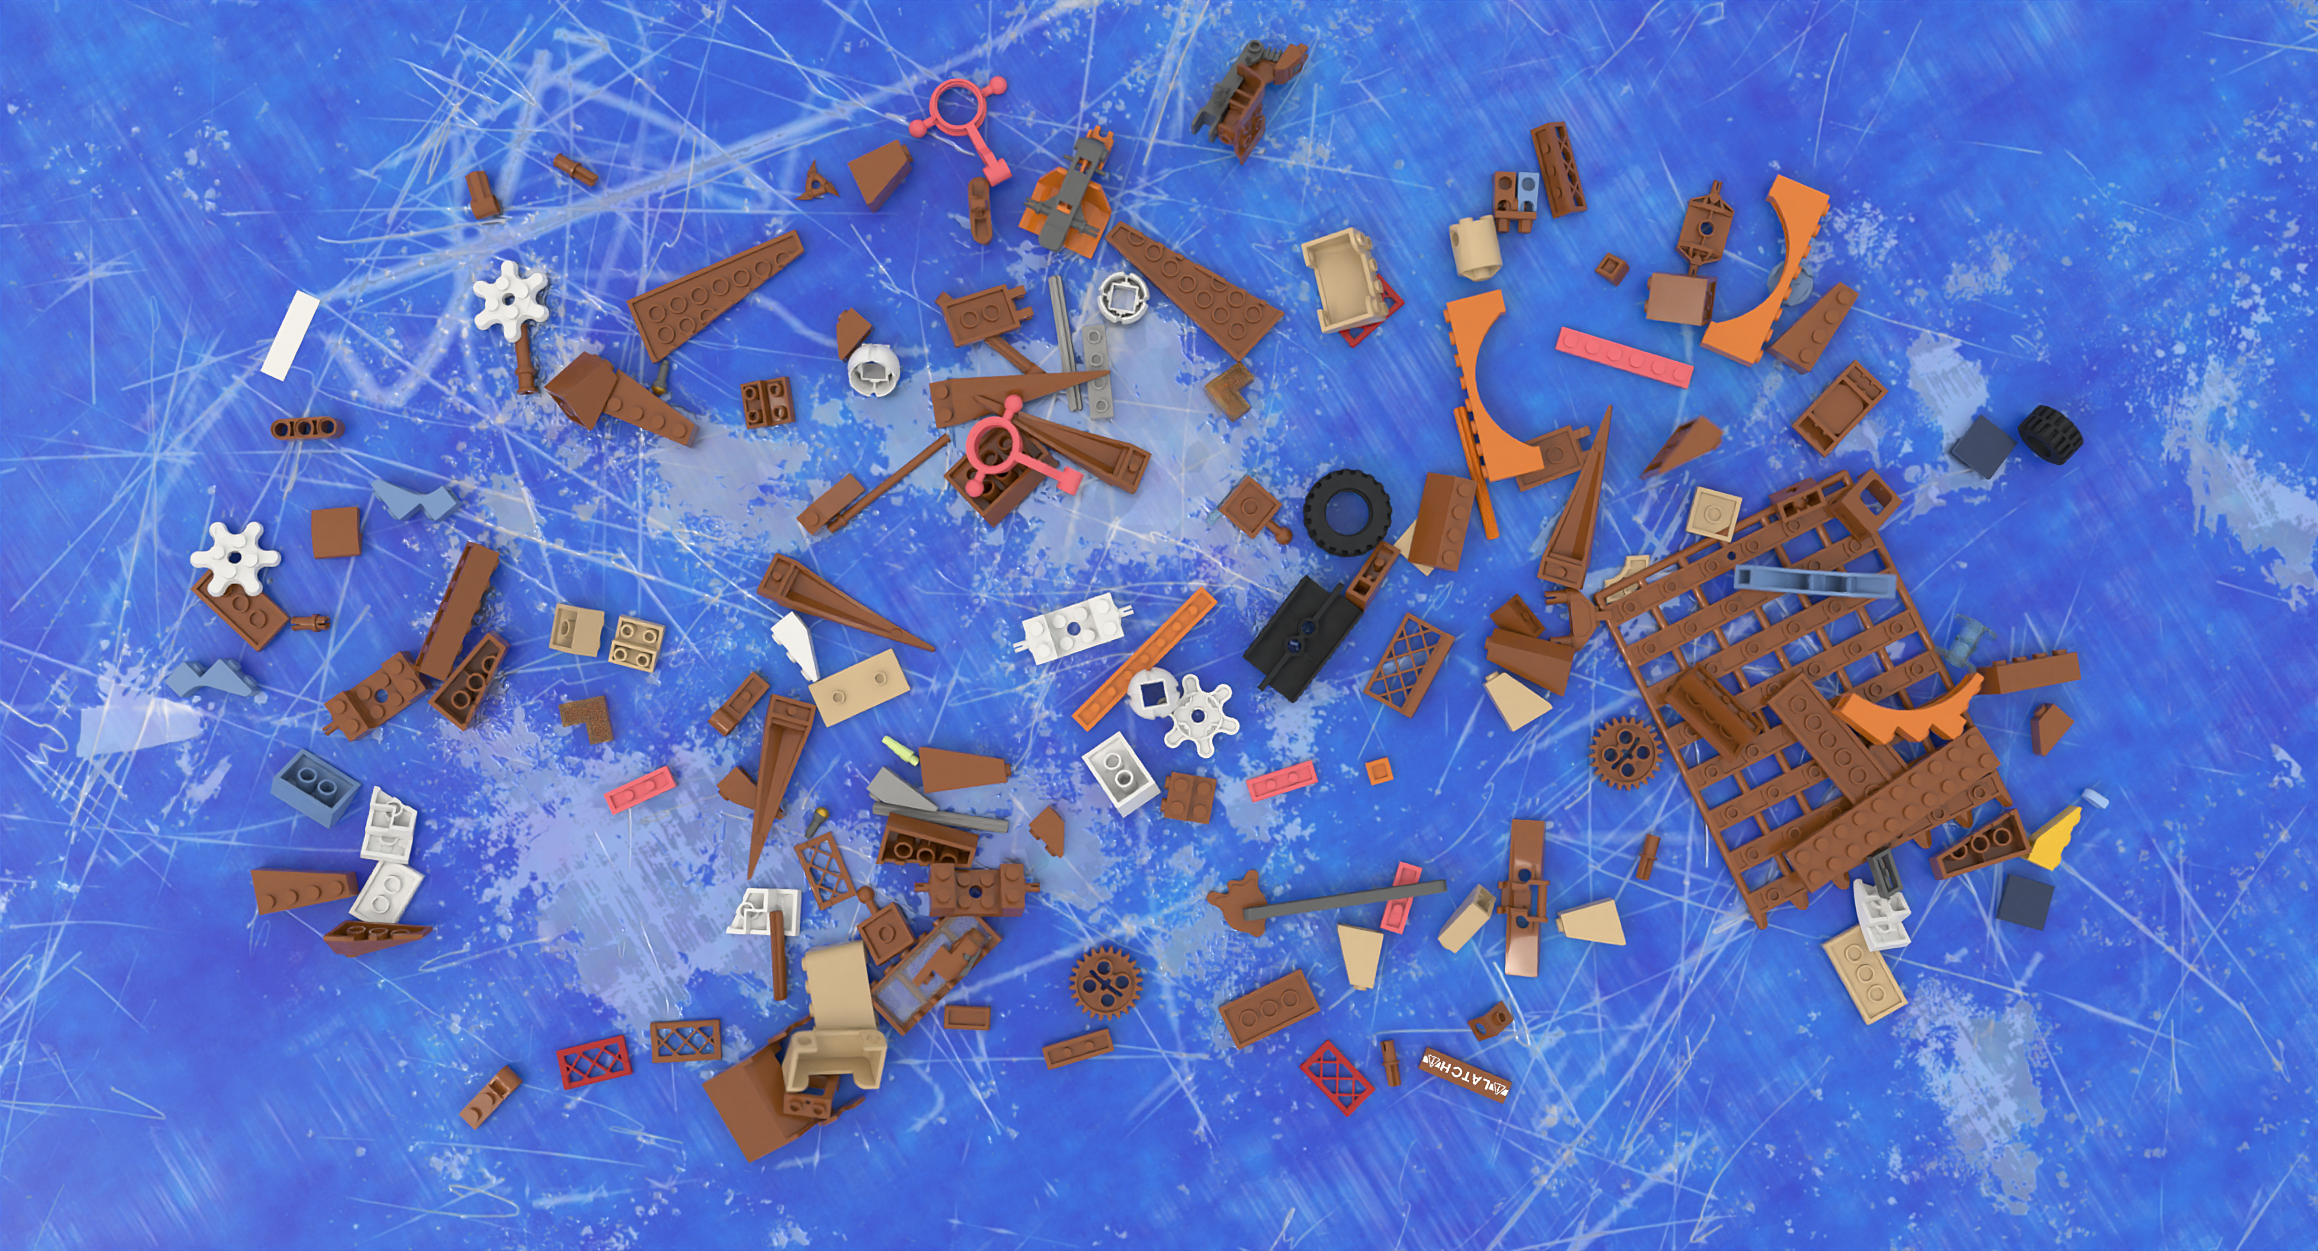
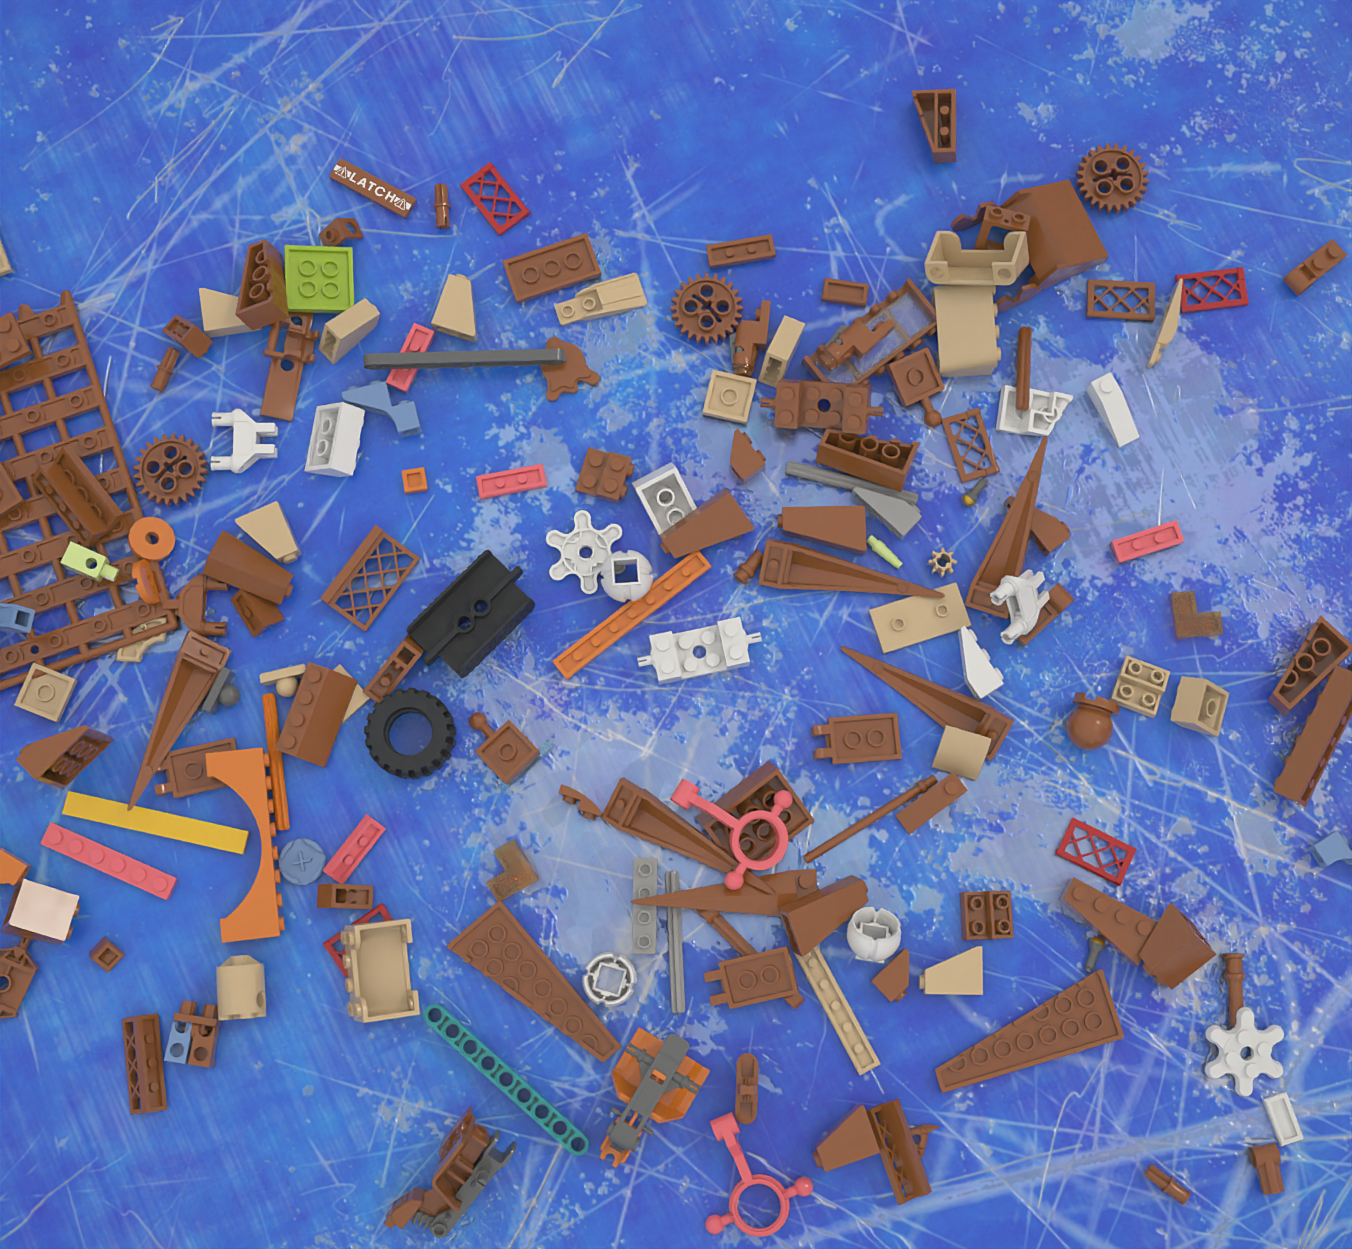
camera: 170 degrees left, 10 degrees down
none -> yellowish green torso [61,541,119,582]
none -> yellow tile [62,791,250,855]
none -> orange tile [128,517,175,562]
none -> orange tile [132,559,160,605]
none -> dark orange arch [162,314,213,359]
none -> dark grey tile [202,667,240,715]
none -> white connector [211,409,278,474]
none -> dark orange wedge [235,239,289,331]
none -> tan tile [259,664,307,697]
none -> medium blue tile [279,839,326,885]
none -> lime plate [284,245,354,313]
none -> white slope [305,402,365,477]
none -> dark orange arch [317,883,373,910]
none -> coral plate [323,814,386,884]
none -> medium blue arch [341,380,423,438]
none -> teal beam [424,1004,590,1156]
none -> tan piece [555,273,647,326]
none -> dark orange slope [558,784,602,820]
none -> dark orange slope [659,488,755,558]
none -> tan plate [702,370,757,424]
none -> dark orange plate [730,300,771,378]
none -> dark orange pin [733,549,764,584]
none -> tan slope [758,315,805,389]
none -> dark orange plate [758,538,945,598]
none -> dark orange slope [778,875,869,957]
none -> tan tile [793,946,880,1075]
none -> dark orange tile [811,713,902,765]
none -> dark orange fence [866,1098,932,1205]
none -> dark orange wedge [911,89,957,163]
none -> tan slope [918,946,983,995]
none -> tan gear [927,548,957,578]
none -> tan slope [932,725,991,781]
none -> white connector [990,570,1049,644]
none -> red window [1055,817,1137,886]
none -> dark orange tile [1066,692,1121,751]
none -> dark orange gear [1075,143,1149,214]
none -> white slope [1086,372,1139,448]
none -> tan piece [1146,278,1183,369]
none -> white tile [1262,1092,1304,1146]

